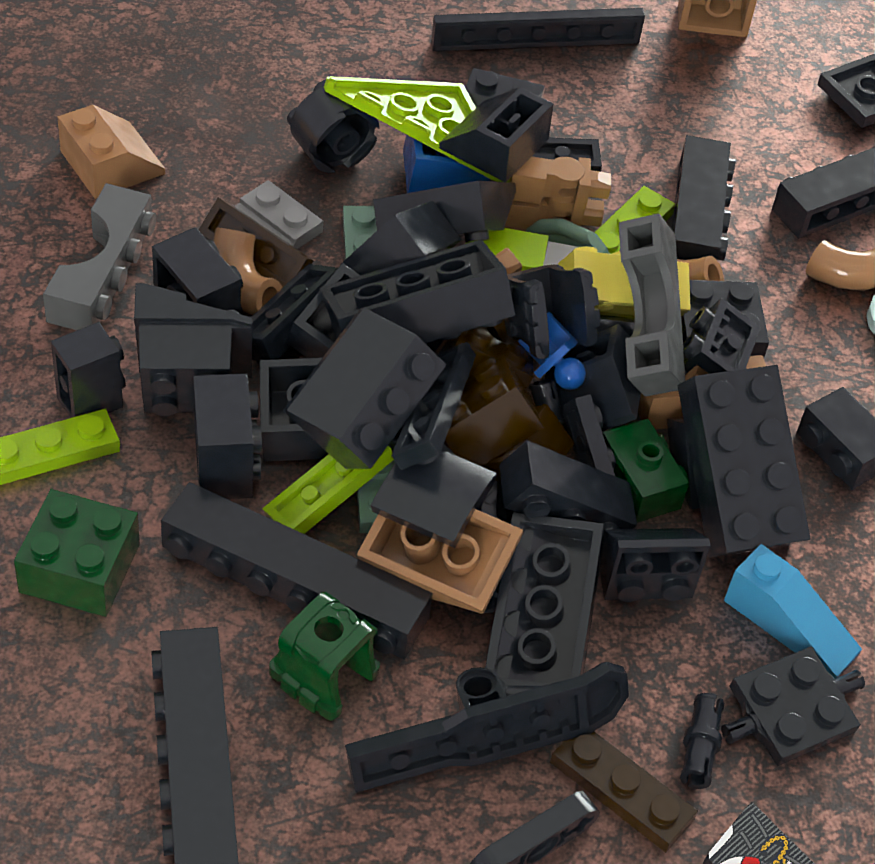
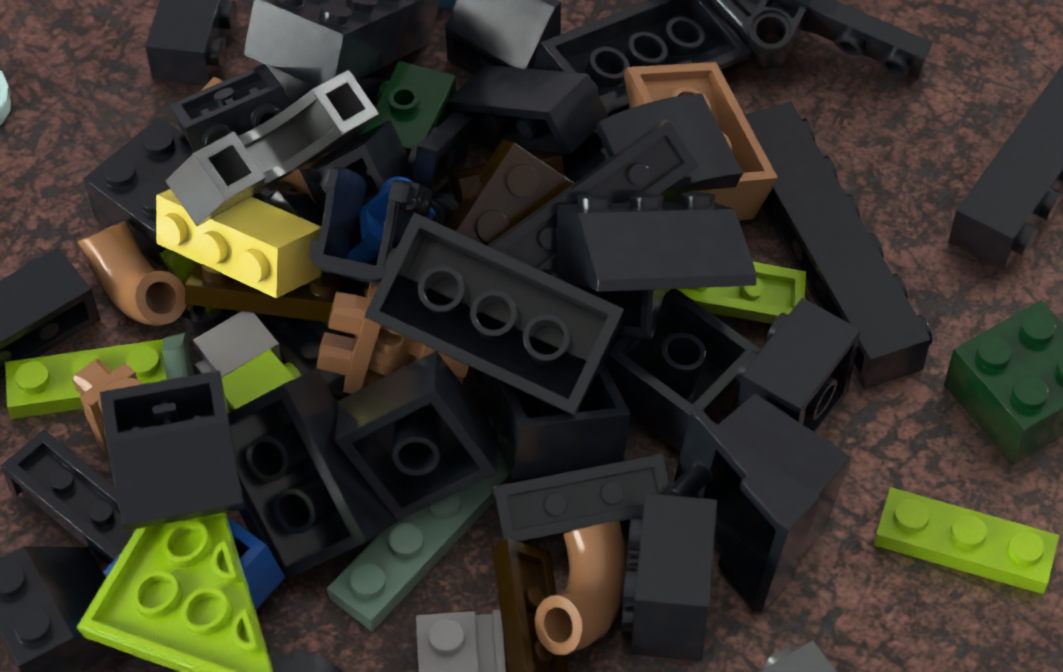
camera: 130 degrees left, 5 degrees up
black brick [51,322,126,418] -> none
dark green piece [269,591,380,720] -> none

